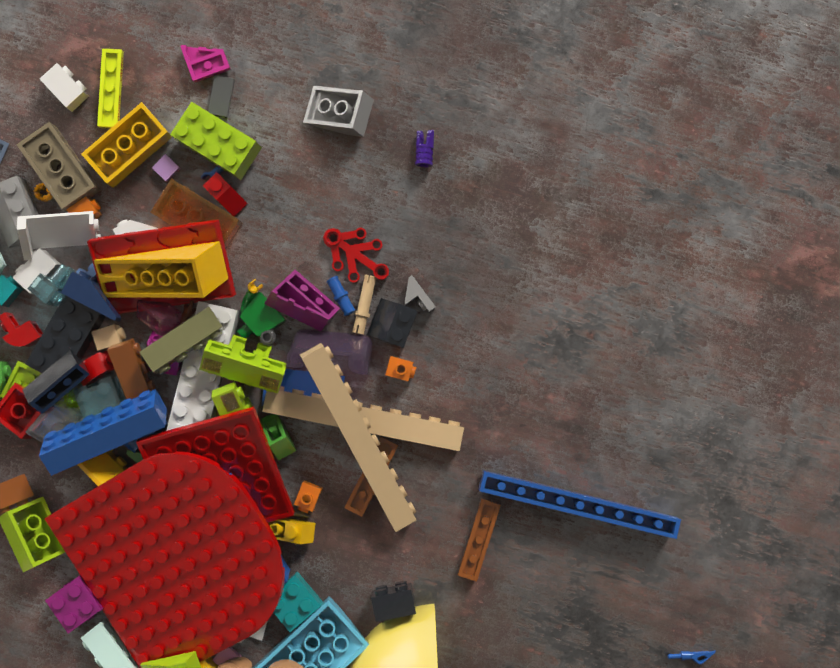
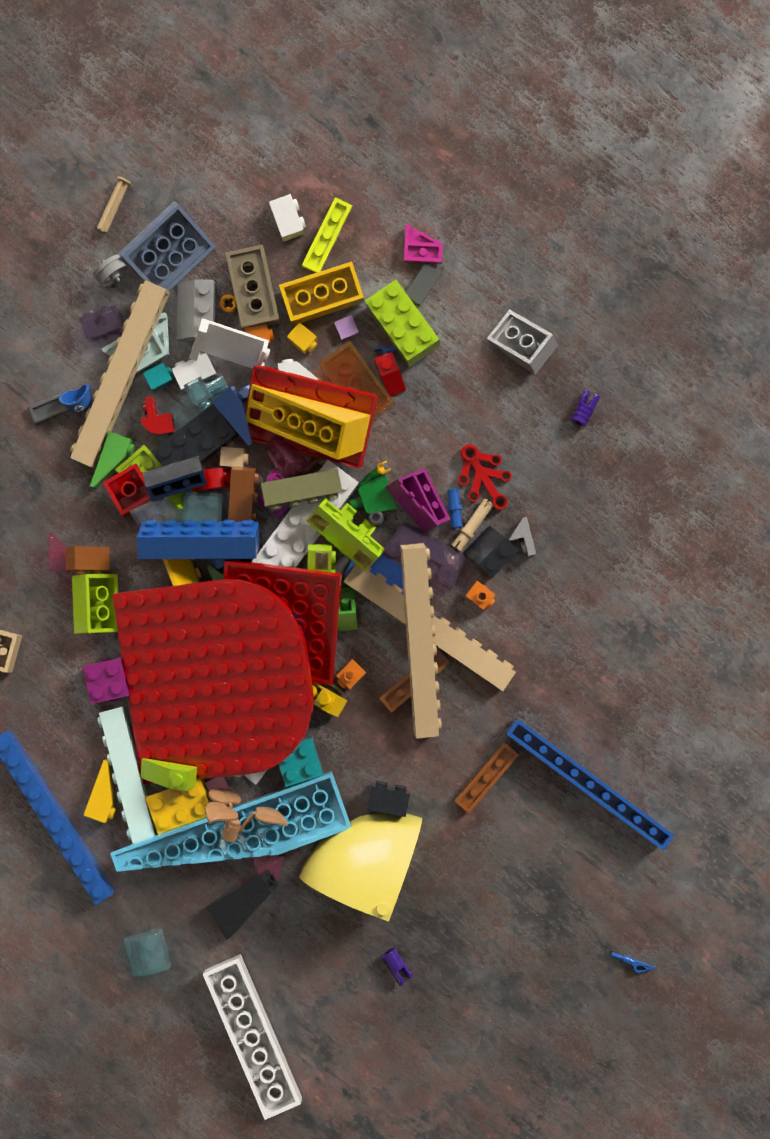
camera: 25 degrees right, 0 degrees up
none -> yellow brick [287,322,317,354]

